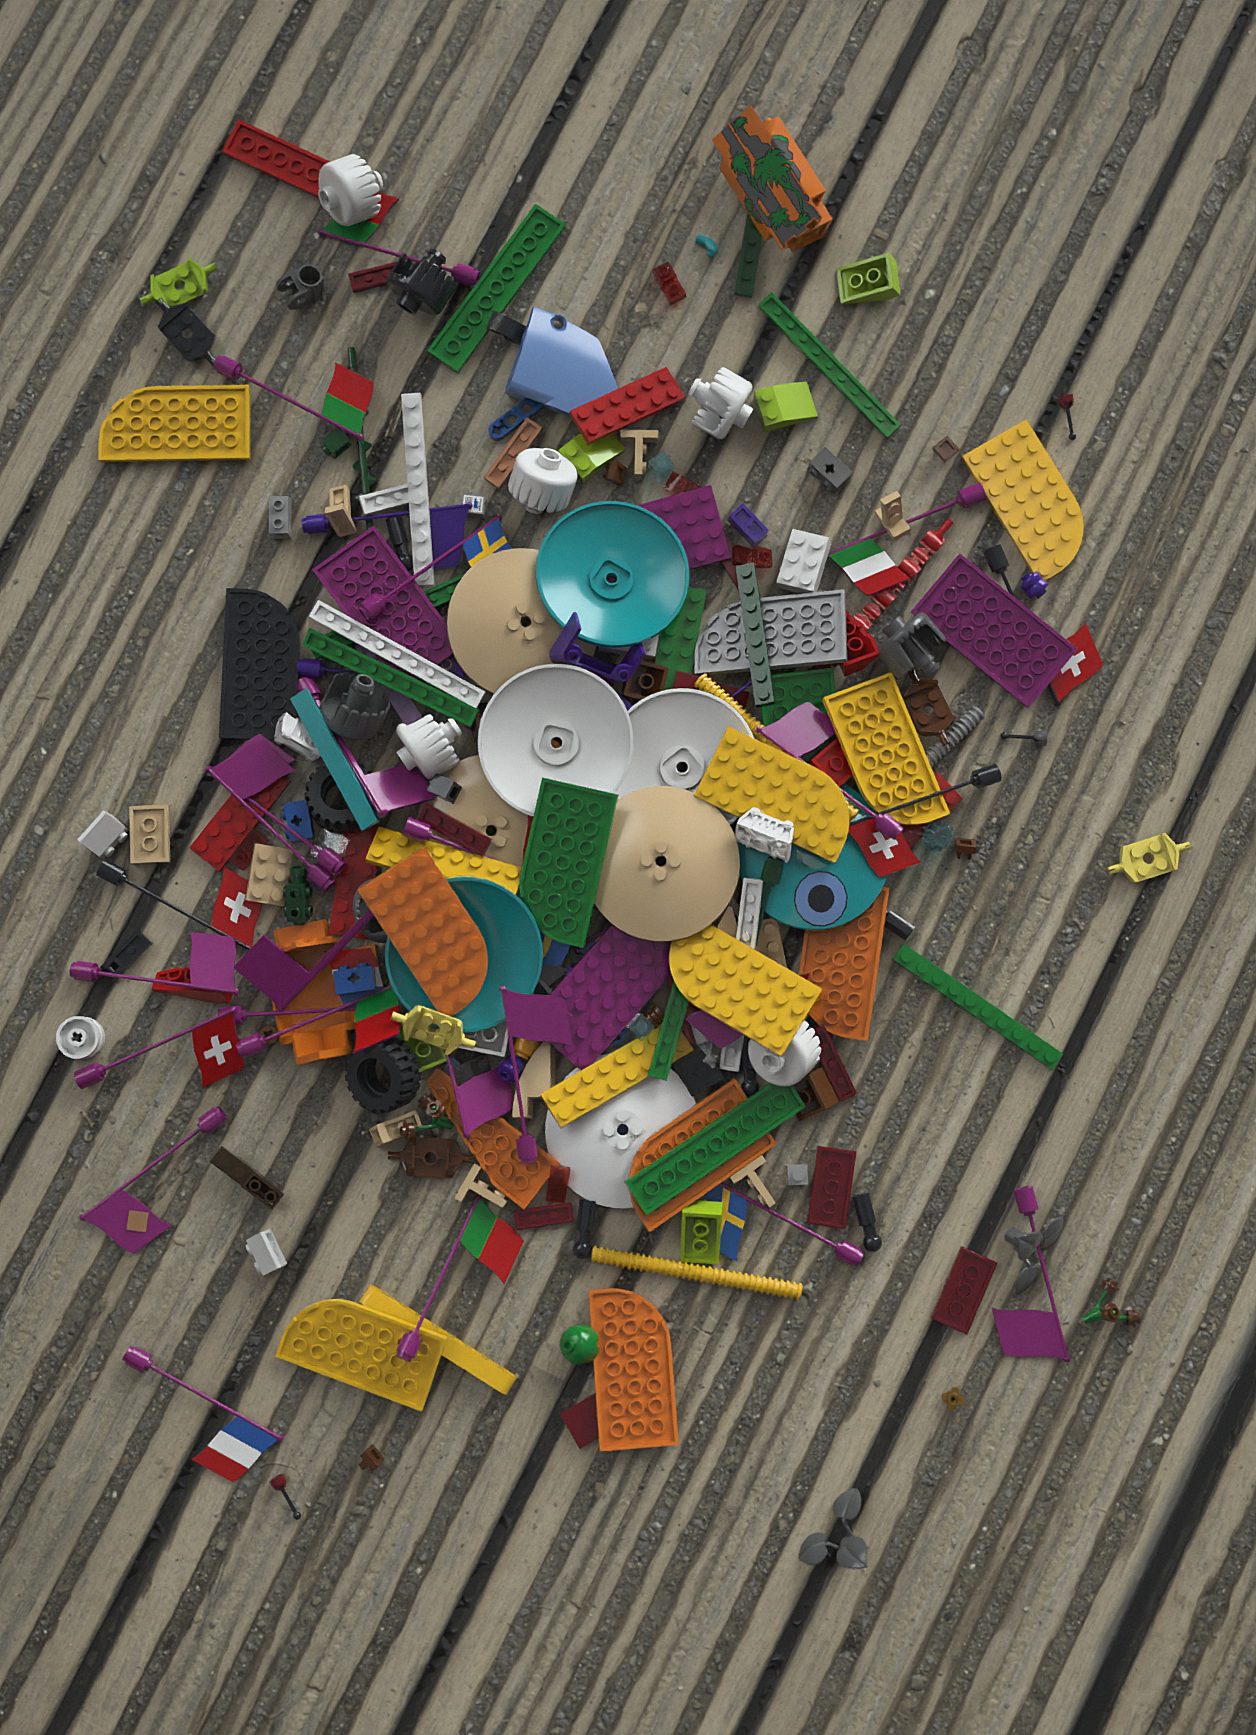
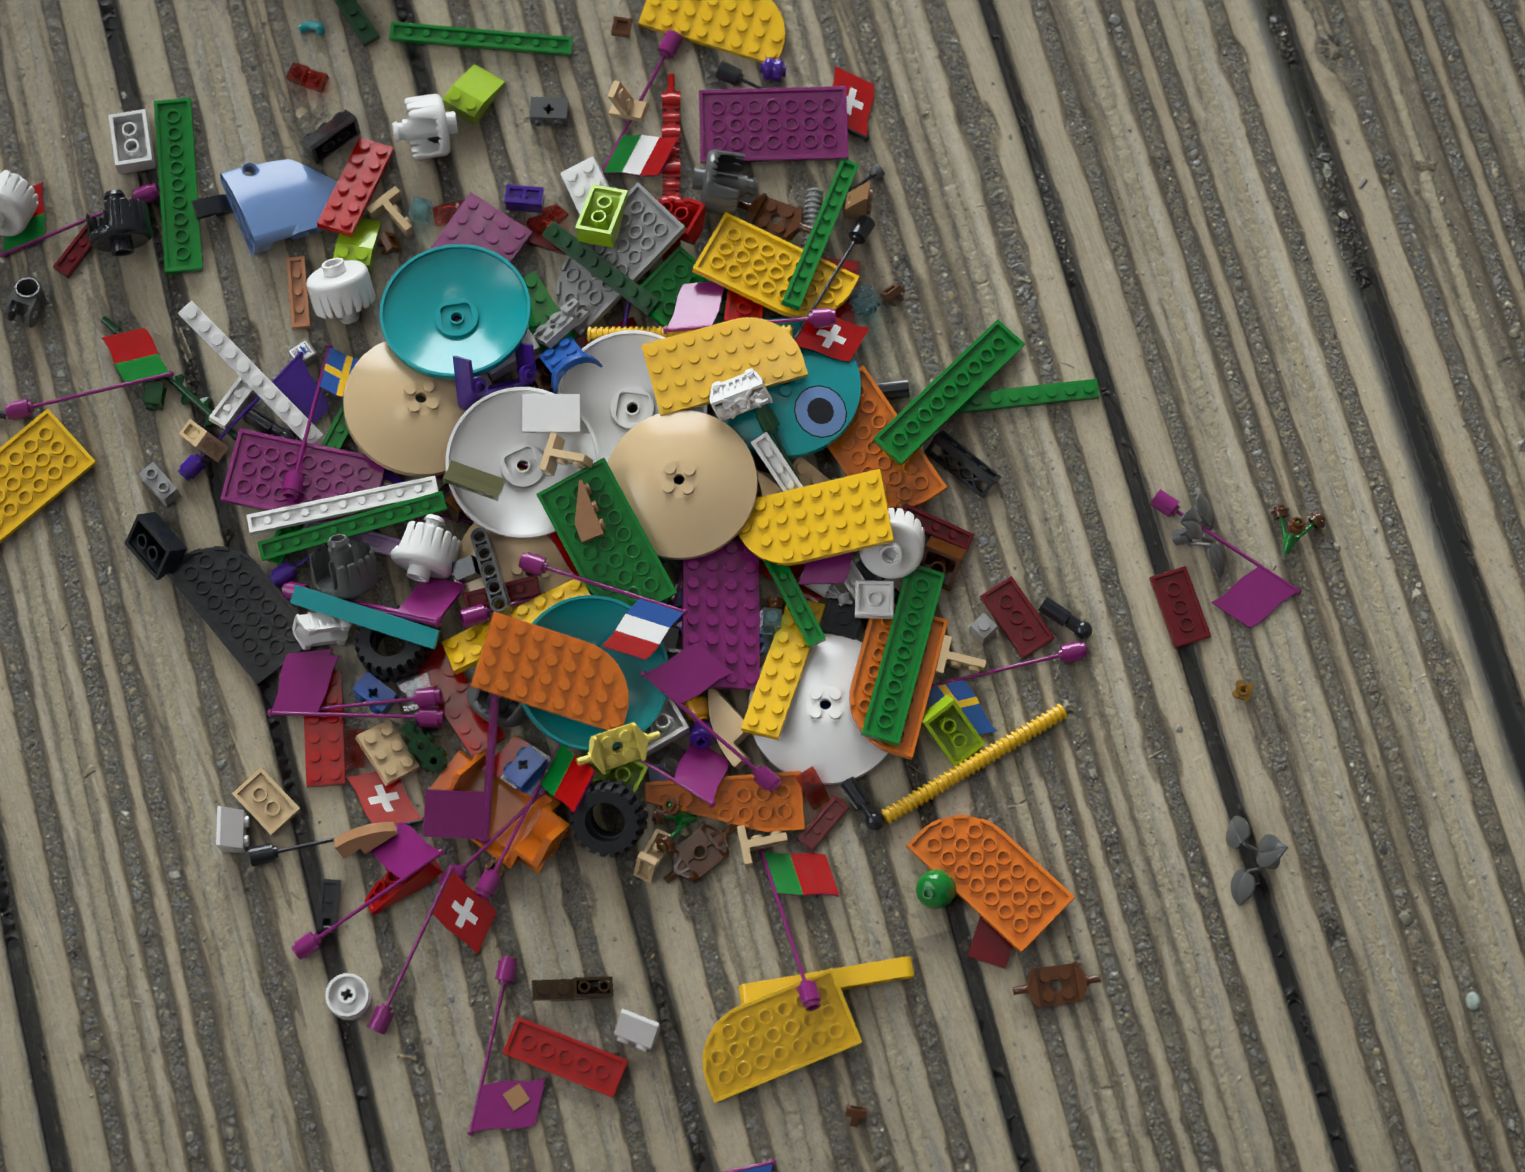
camera: 40 degrees left, 10 degrees down
blue beam [489,398,545,441] -> none
light yellow plate [1107,833,1191,883] -> none
none -> white brick [108,109,156,174]
none -> black slope [124,512,187,580]
none -> black slope [301,110,361,164]
none -> medium nougat slope [334,822,398,859]
none -> olive panel [443,461,505,501]
none -> dark grey beam [470,528,512,616]
none -> red plate [502,1017,628,1098]
none -> flag [519,552,688,660]
none -> white tile [522,394,580,433]
none -> light grey plate [533,298,589,349]
none -> blue piece [539,336,603,394]
none -> tan bracket [539,433,594,476]
none -> lime slope [575,184,628,248]
none -> medium nougat slope [575,480,606,544]
none -> green plate [781,158,859,311]
none -> medium nougat slope [844,182,873,219]
none -> white tile [855,580,894,619]
none -> green plate [872,319,1025,466]
none -> black fence [924,430,1001,498]
none -> reddish brown plate [1012,961,1101,1008]

